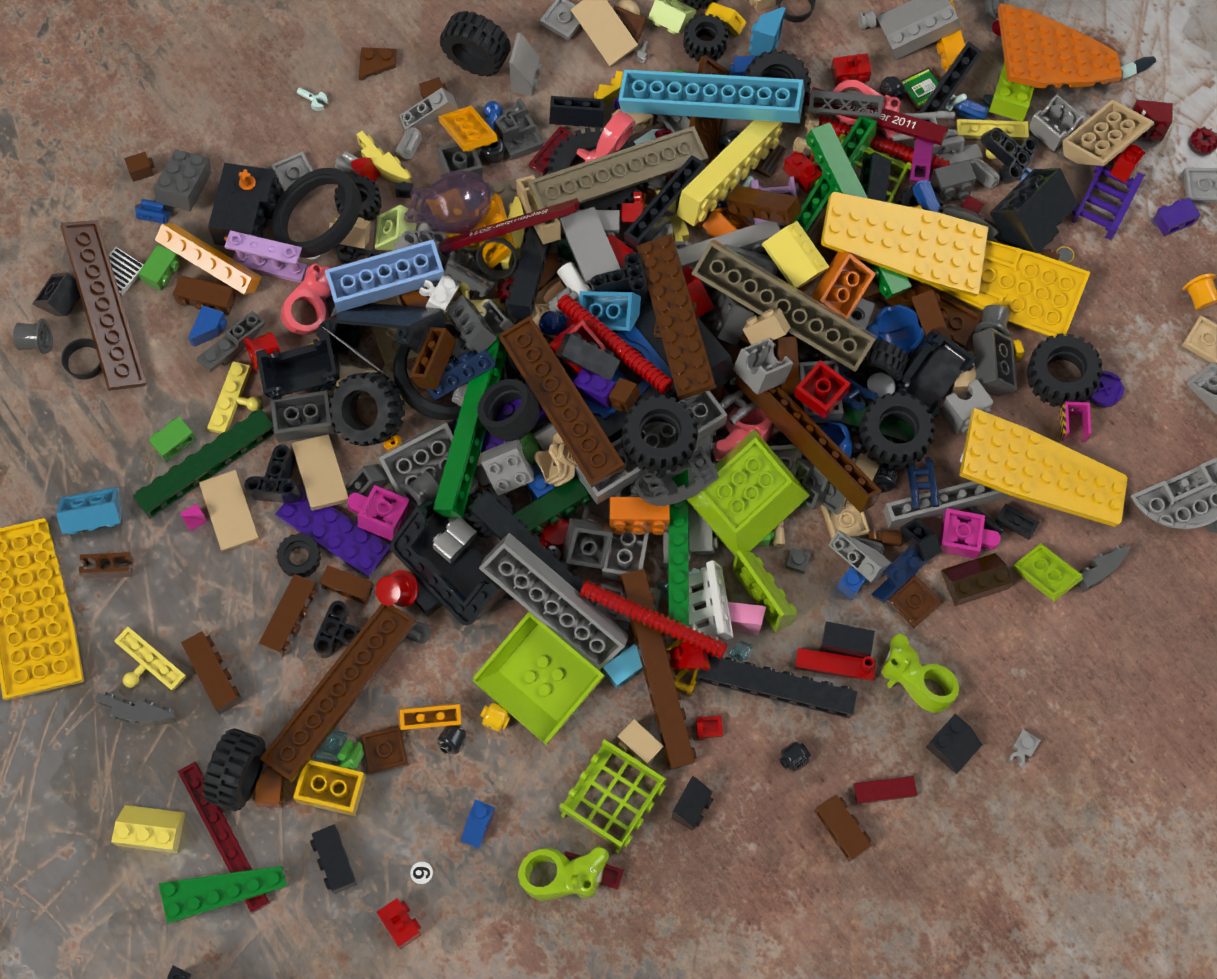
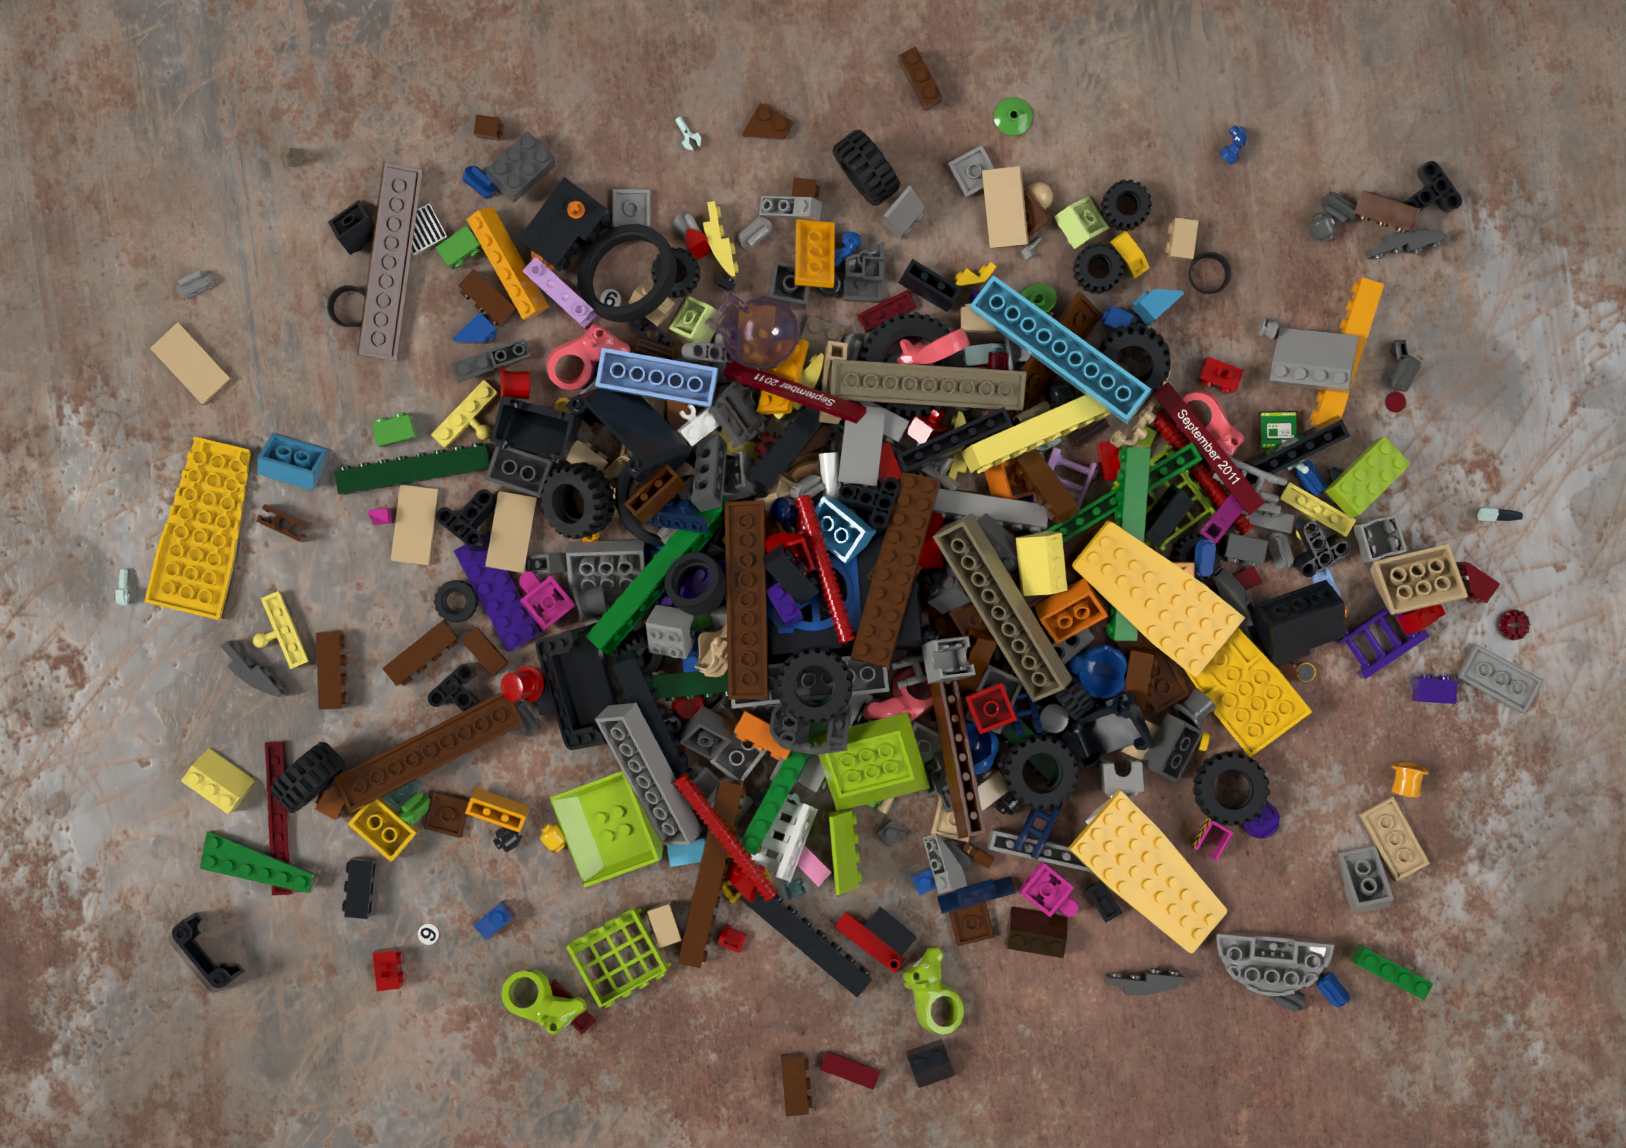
camera: 30 degrees right, 20 degrees up
dark grey piece [13,318,53,354] -> none
white sticker [323,327,395,382] -> none
light grey brick [433,517,477,564] -> none
black tyre [476,237,517,279] -> none
reddish brown brick [608,378,640,412] -> none
black slope [671,776,714,831] -> none
tan brick [743,308,791,345] -> none
black head [779,742,810,772] -> none
dark grey fence [808,90,885,119] -> none
black head [879,76,906,101] -> none
black brick [900,518,942,561] -> none
black piece [969,506,1005,536] -> none
orange wing [998,3,1122,88] -> none
light grey plate [1008,730,1041,768] -> none
lime tile [1012,543,1083,602] -> none

